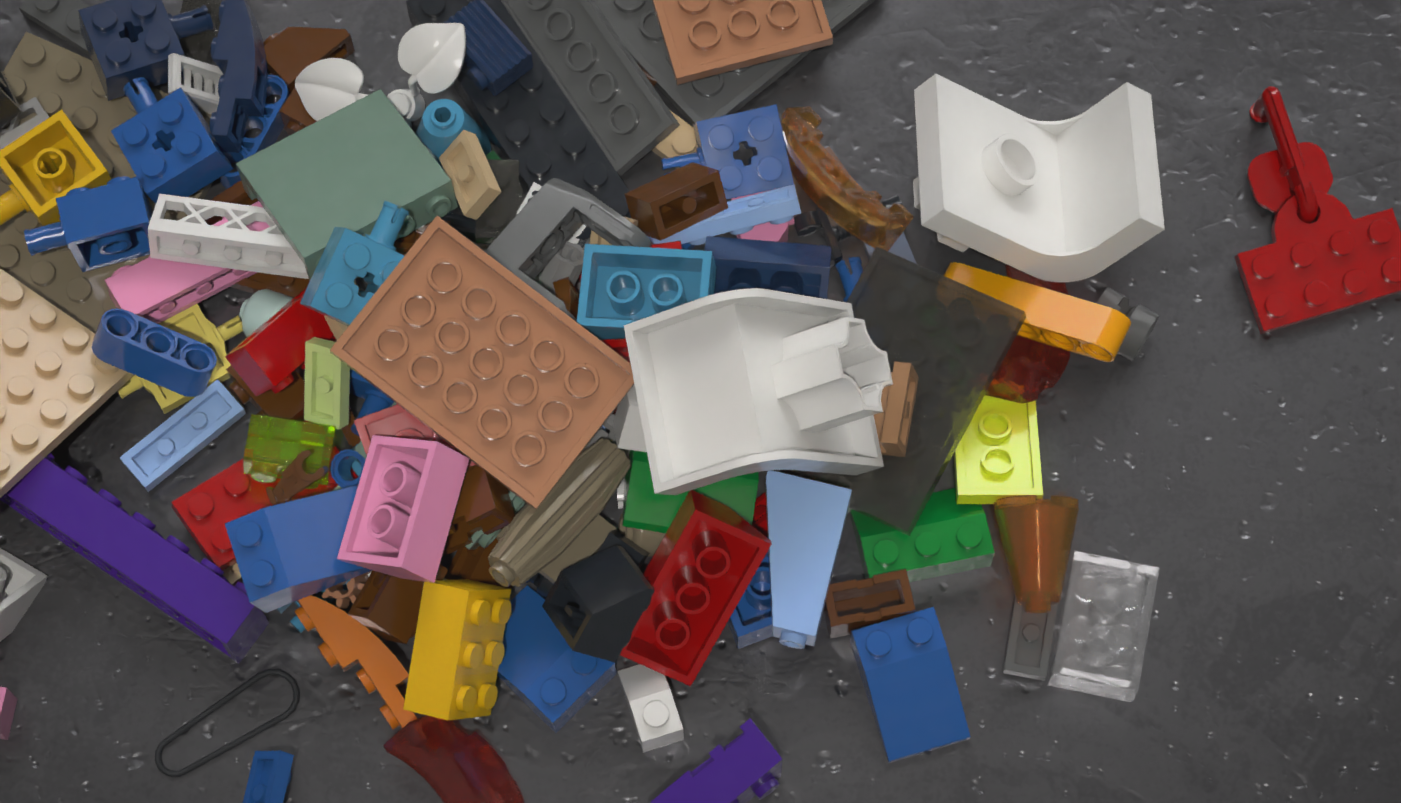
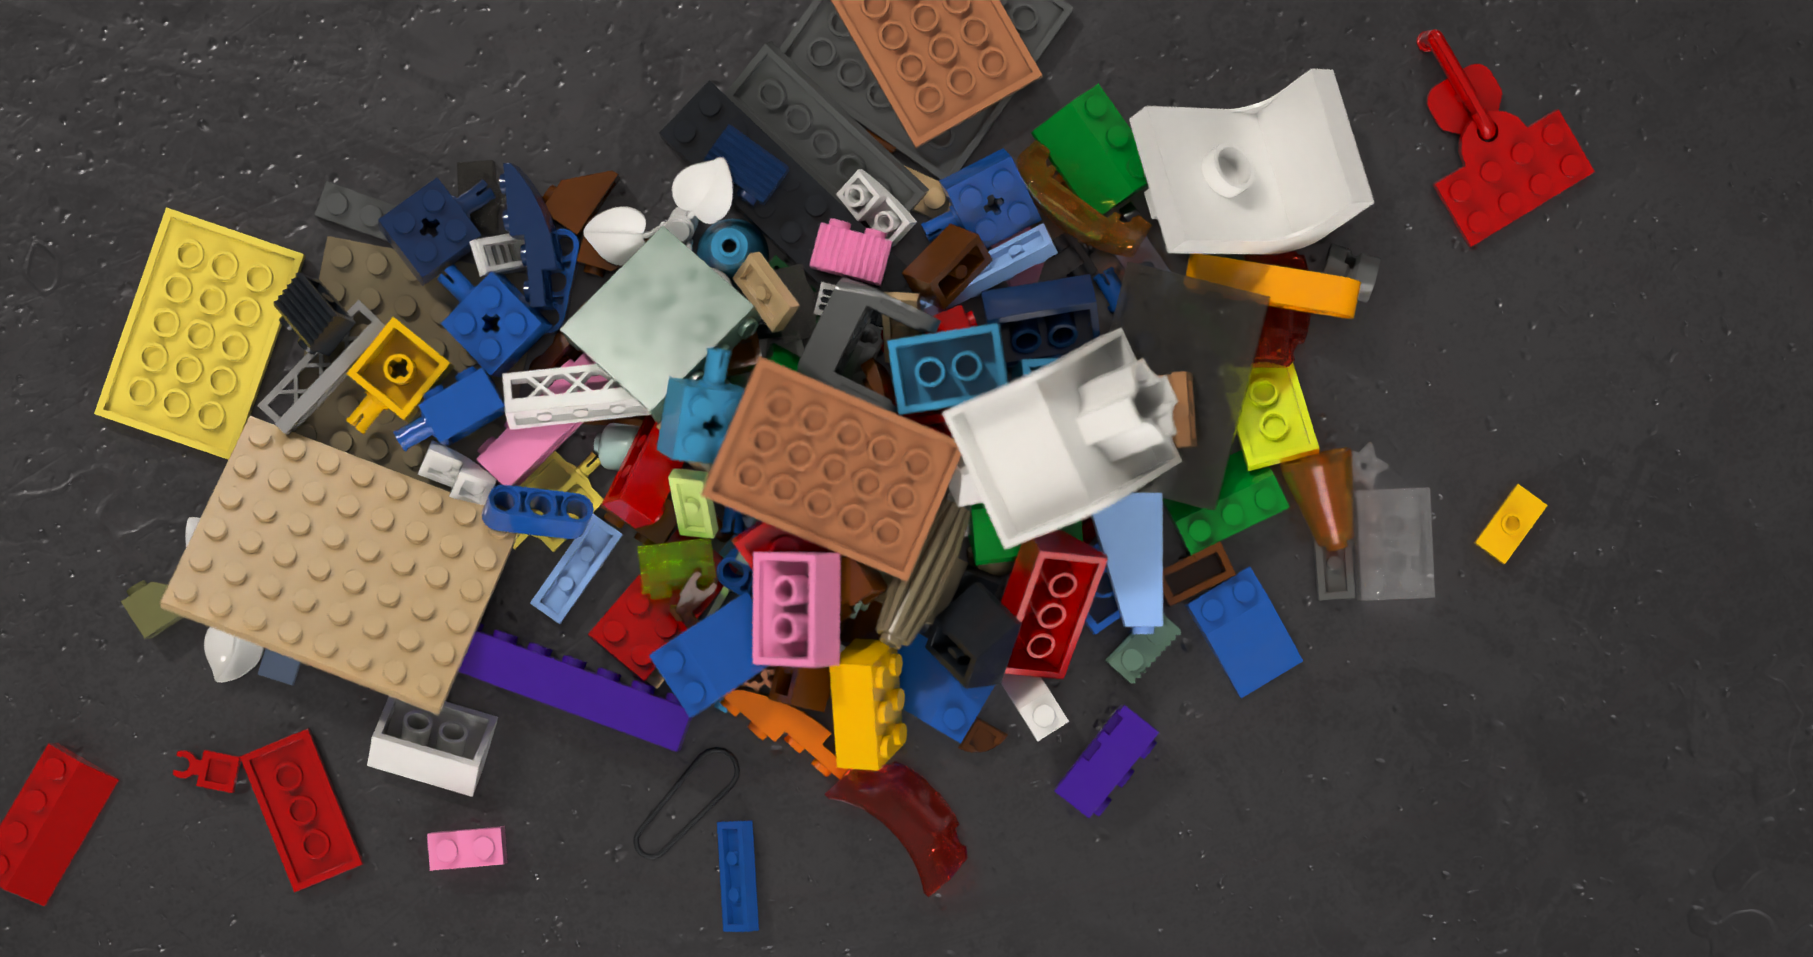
camera: 20 degrees left, 15 degrees up
none -> white slope [418,440,496,505]
none -> bright pink brick [809,219,892,287]
none -> white slope [836,169,917,247]
none -> reddish brown tile [958,717,1008,753]
none -> green slope [1031,83,1148,222]
none -> sand green brick [1105,614,1181,683]
none -> clear plate [1343,443,1388,490]
none -> yellow plate [1474,484,1548,564]

